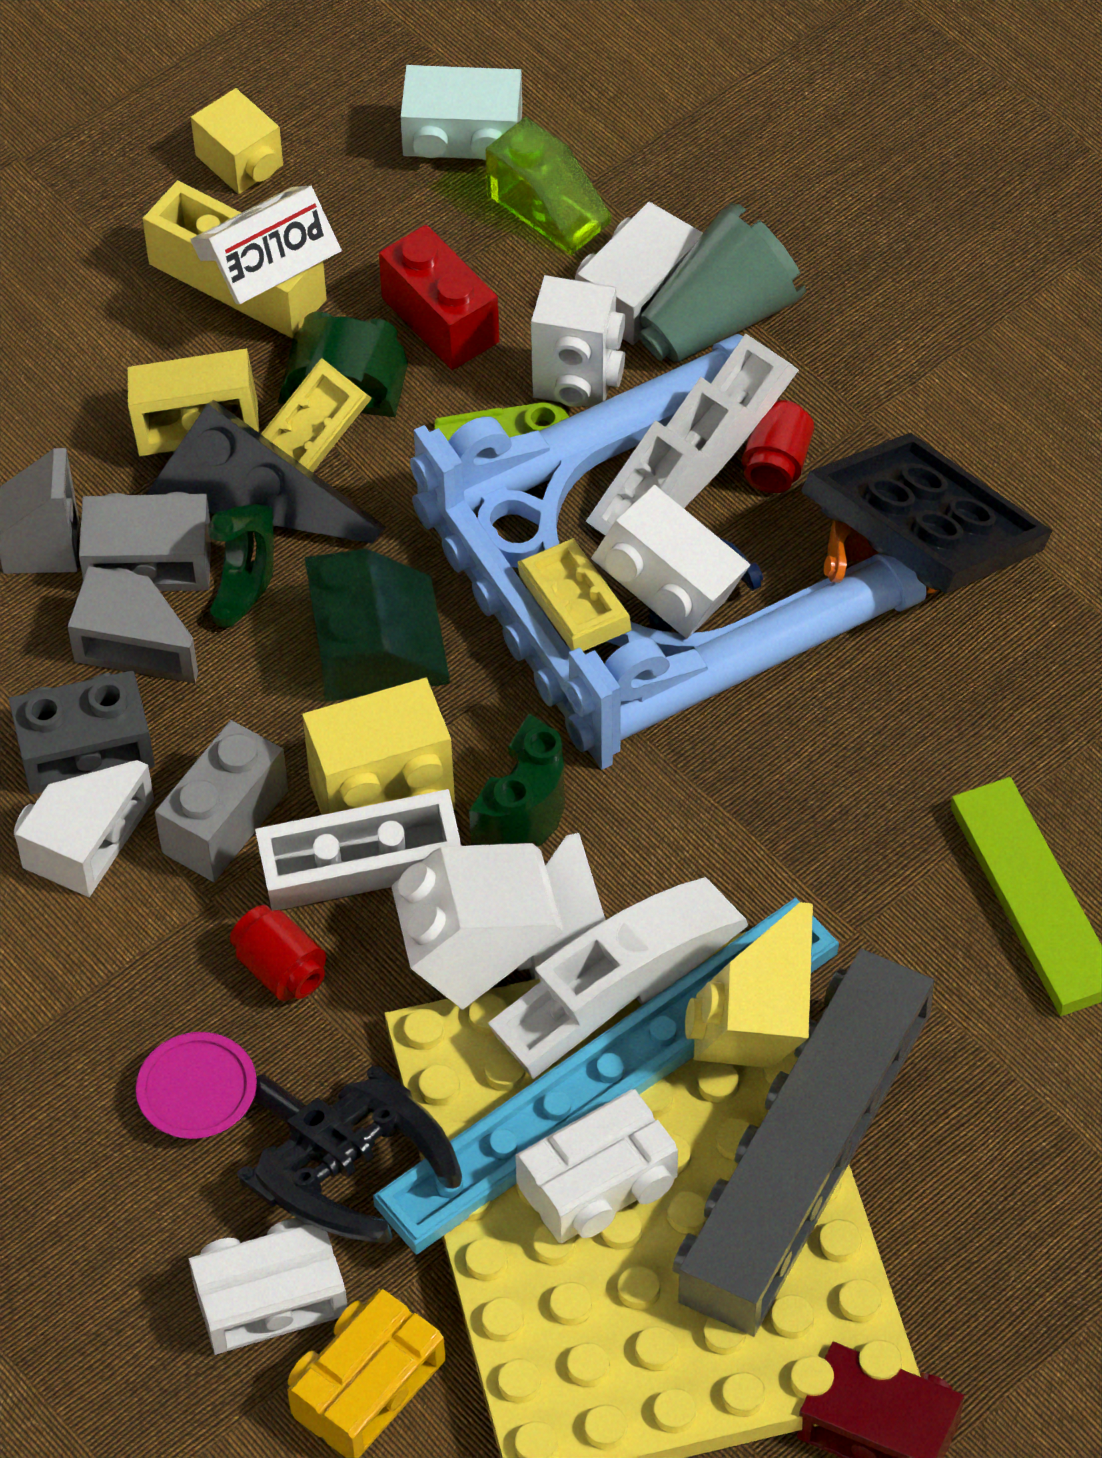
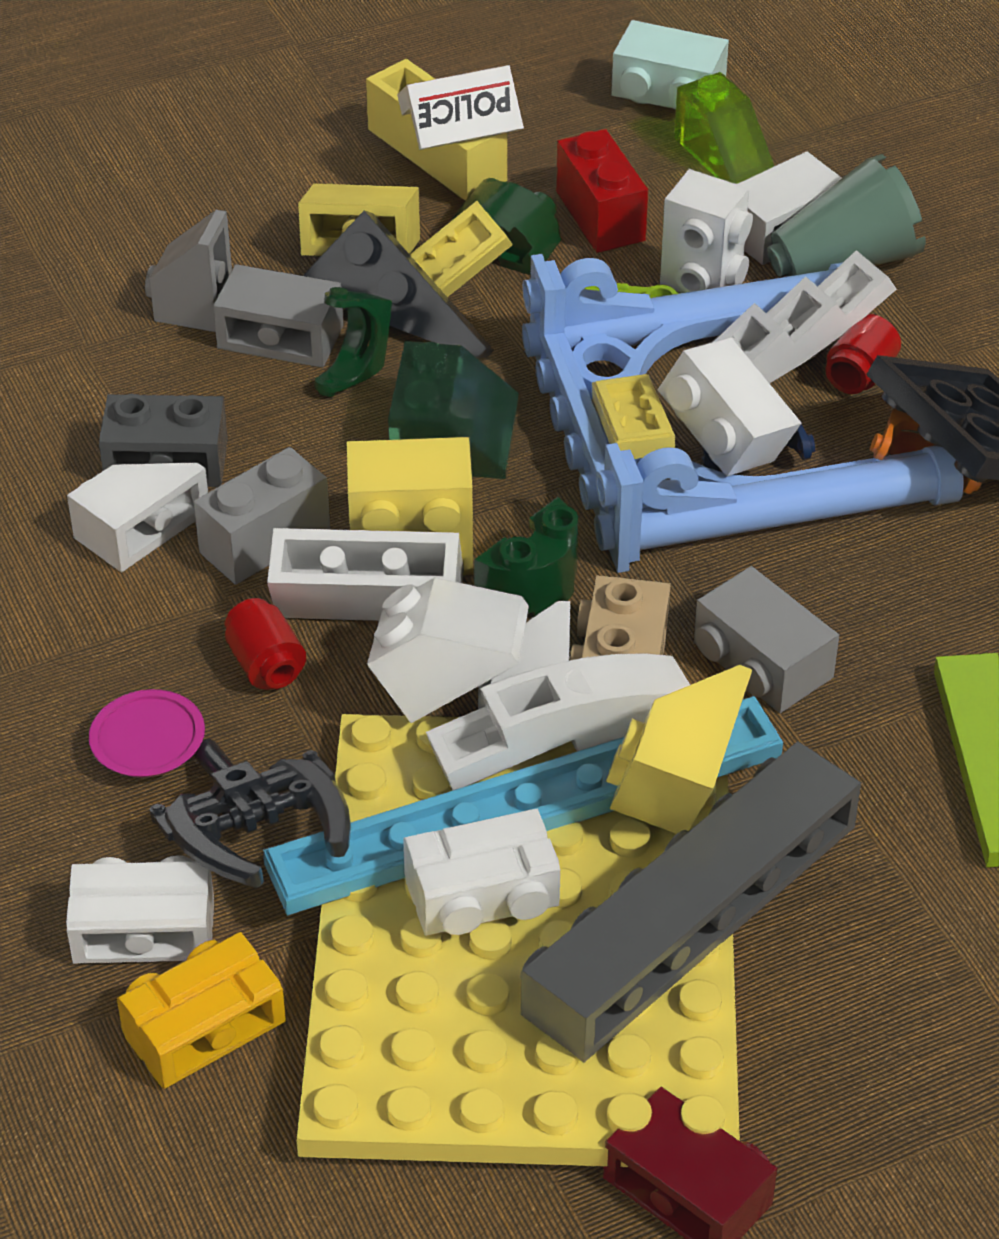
camera: 15 degrees right, 10 degrees down
light grey slope [68,566,198,683] -> none
light yellow brick [191,88,283,194] -> none
none -> tan brick [570,575,671,660]
none -> light grey brick [694,566,839,713]

